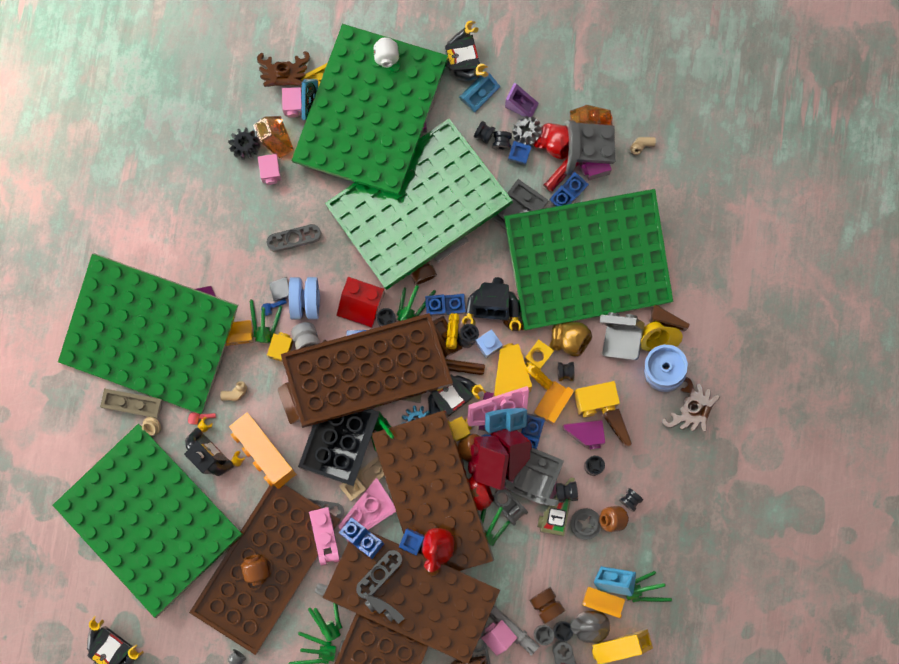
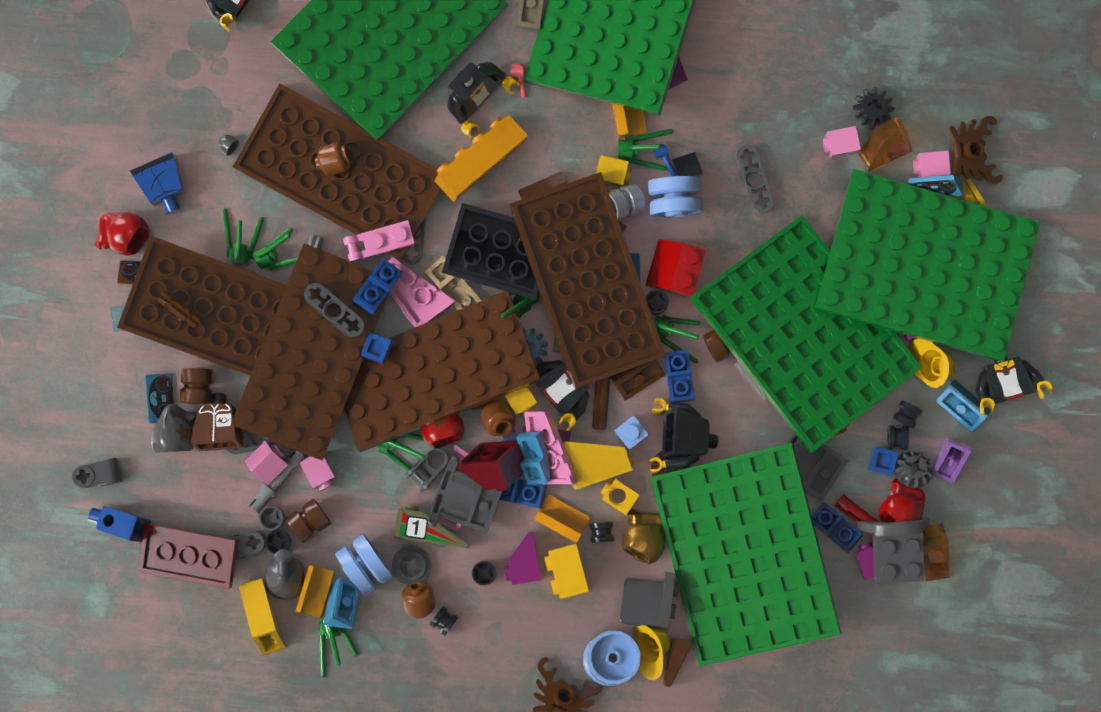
camera: 90 degrees right, 5 degrees up
tan plate [142,417,161,436] -> none
tan arm [221,381,247,401] -> none
dark grey slope [364,594,404,624] -> none
white head [374,38,399,68] -> none
red piece [422,528,454,572] -> none
yellow axle [446,313,460,349] -> none
black wheel [457,324,479,348] -> none
dark red slope [468,436,509,490] -> none
yellow axle [526,363,553,390] -> none
black wheel [556,481,578,503] -> none
reddish brown slope [603,409,632,448] -> none
tan arm [630,137,656,155] -> none
none -> bright pink brick [299,456,336,491]
none -> light blue wheel [335,533,394,597]
none -> yellow piece [907,338,957,388]

